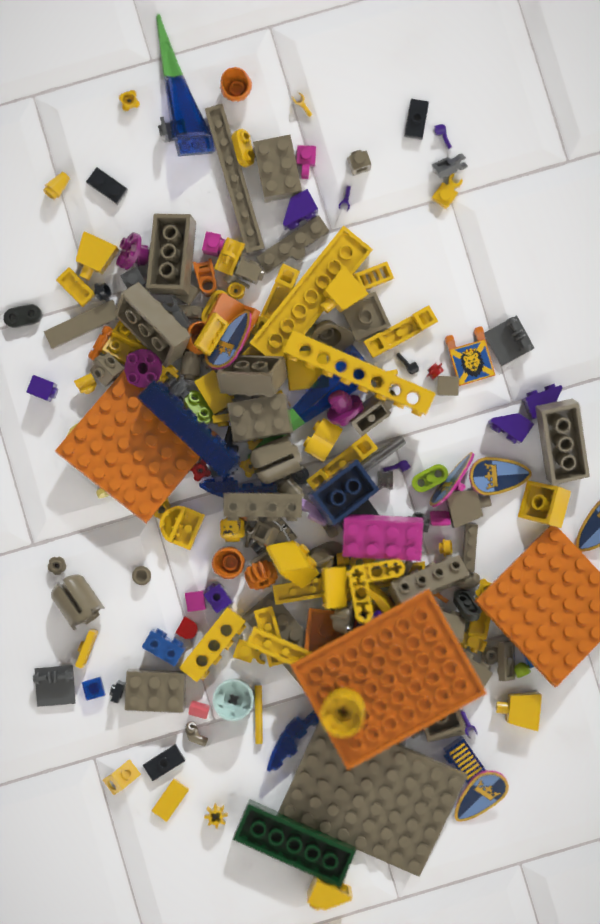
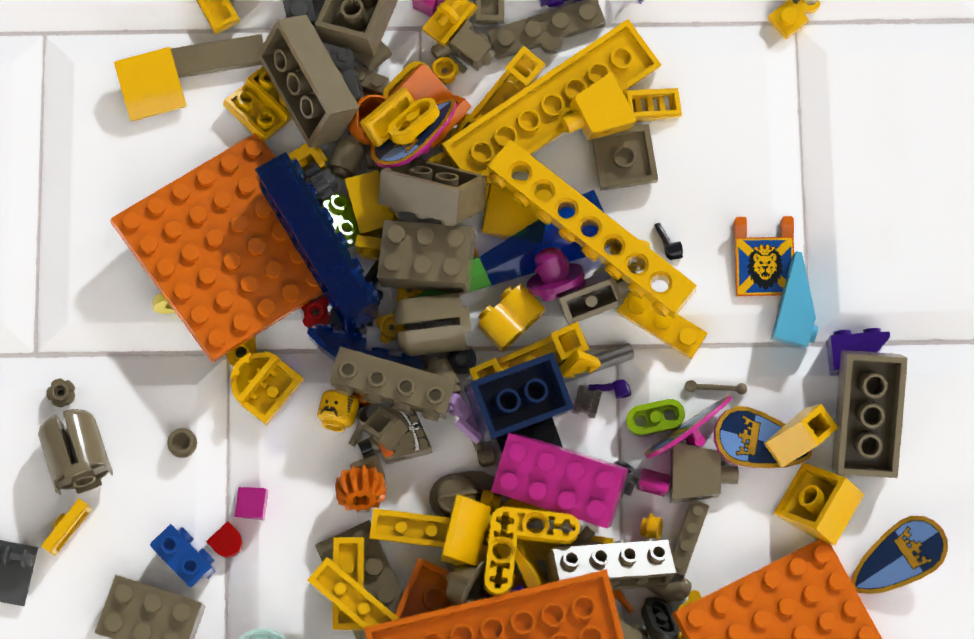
camera: 15 degrees right, 10 degrees down
pearl dark grey plate [3,304,43,328] -> none
dark purple brick [26,375,59,402] -> none
yellow plate [74,373,97,394] -> none
clear blue plate [81,676,106,701] -> none
orange axle [88,325,113,360] -> none
dark tan brick [90,352,125,387] -> none
black plate [94,283,112,302] -> none
black plate [109,680,126,704] -> none
magenta plate [125,349,162,388] -> none
yellow brick [179,606,247,682] -> none
orange piece [193,258,217,297] -> none
dark purple brick [204,583,233,613] -> none
orange hair [212,546,245,580] -> none
yellow plate [233,638,266,664] -> none
yellow slope [266,540,320,588] -> none
dark tan piece [311,320,355,352] -> none
yellow slope [363,305,438,358] -> none
red plate [426,363,444,380] -> none
dark tan slope [437,376,459,396] -> none
dark grey hinge [484,315,535,366] -> none
dark purple slope [487,413,534,444] -> none
none -> yellow slope [114,46,187,122]
none -> yellow plate [387,97,440,145]
none -> yellow tile [559,349,601,378]
none -> yellow plate [617,291,708,360]
none -> dark tan hinge [685,380,748,395]
none -> yellow slope [764,404,839,467]
none -> medium azure slope [770,251,818,349]

